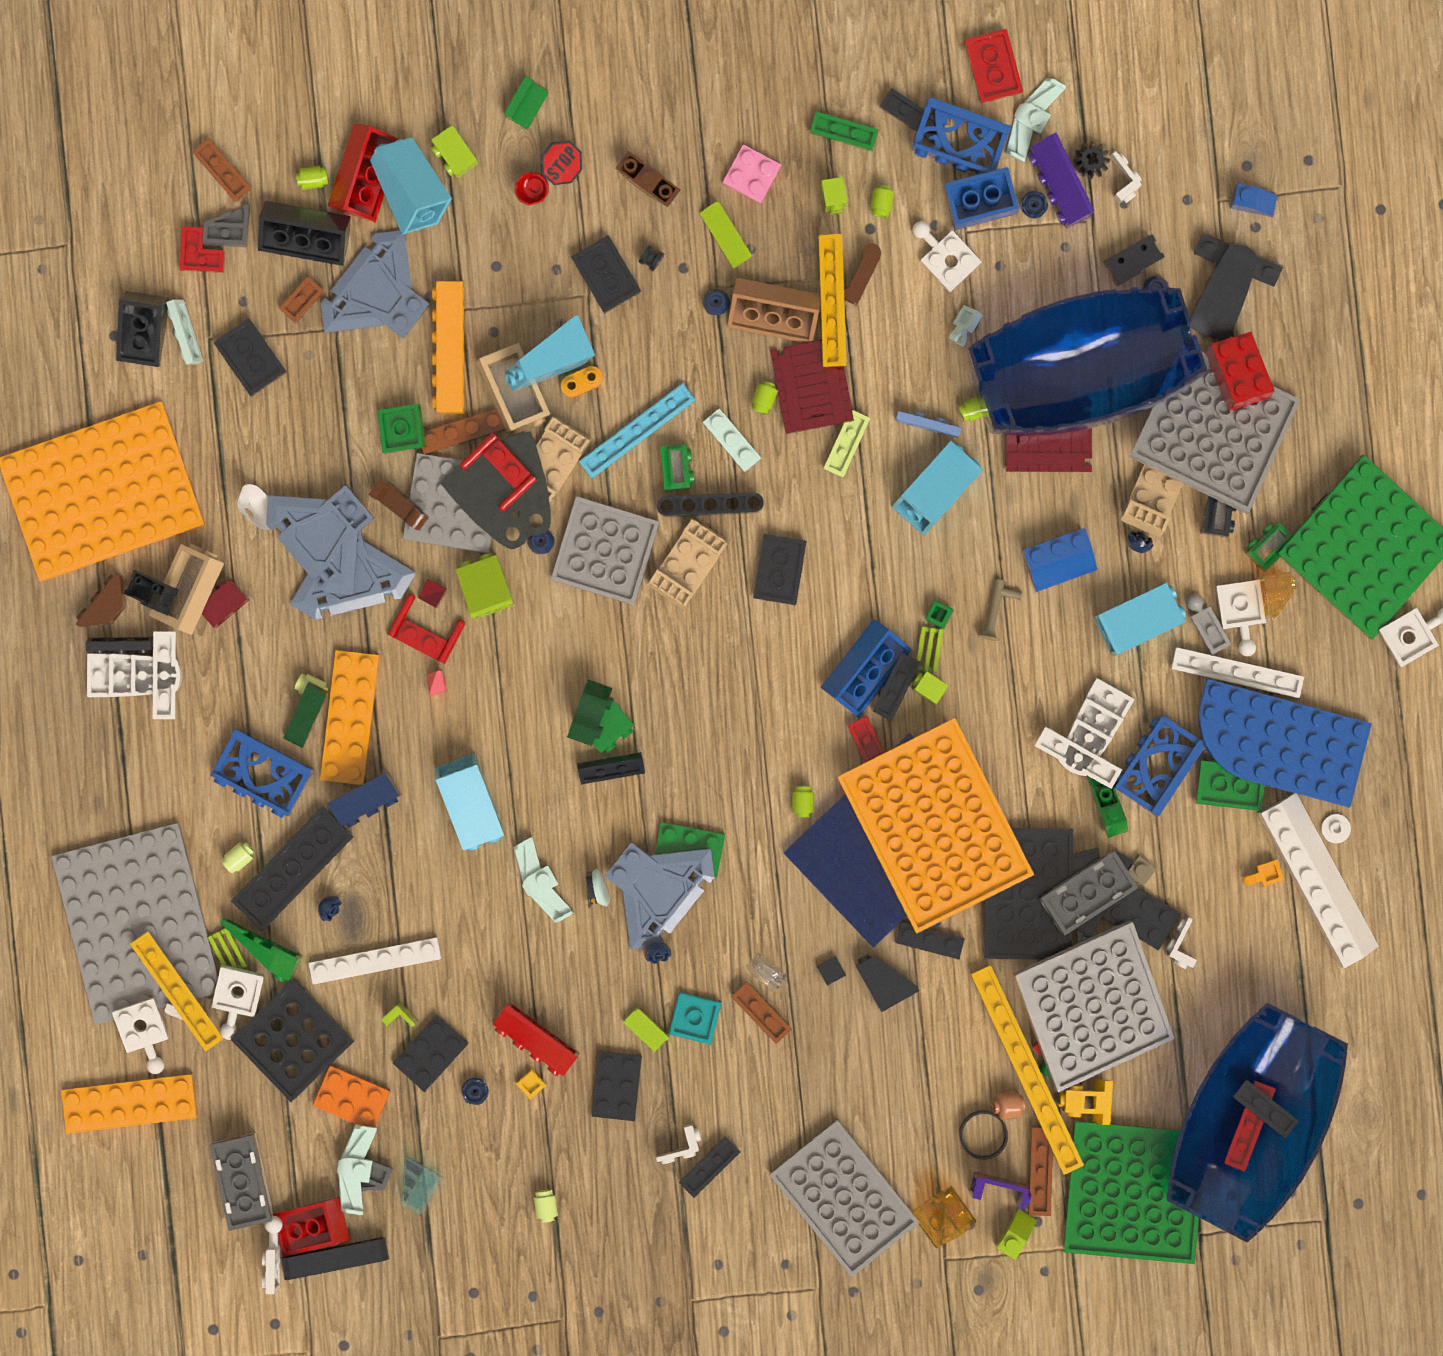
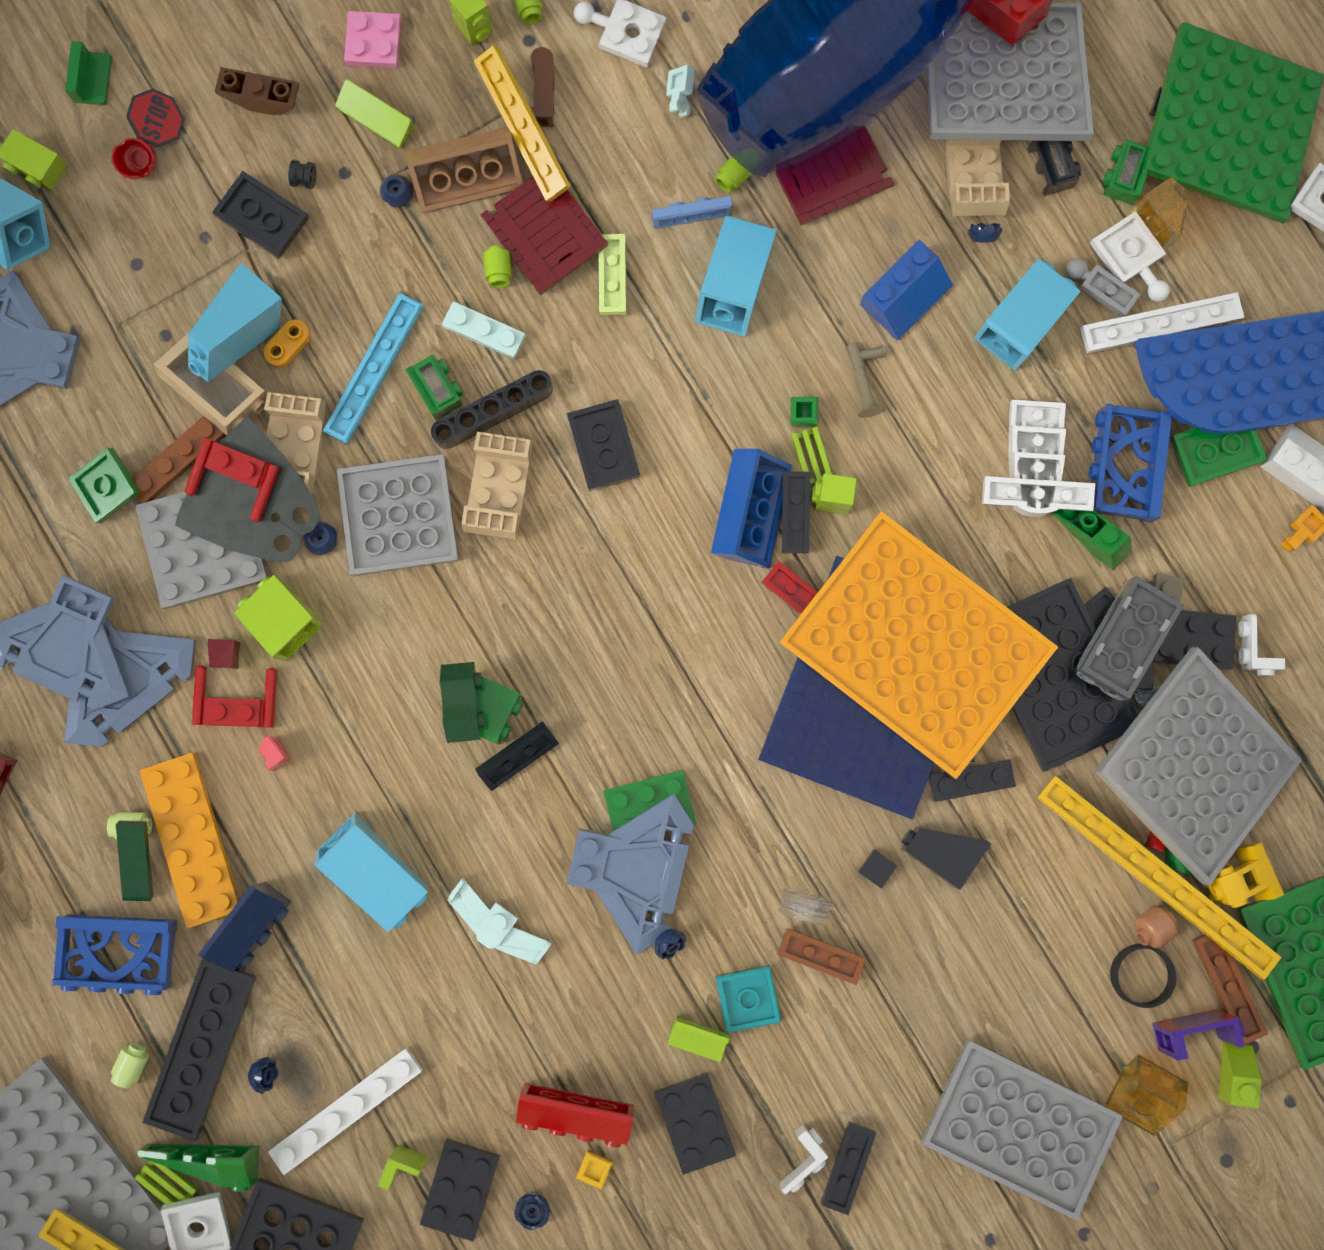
camera: 25 degrees left, 5 degrees down
reddish brown leg [368,479,429,531] -> none
light orange brick [432,281,464,414] -> none
light aqua piece [586,868,610,908] -> none
lime brick [792,787,814,817] -> none

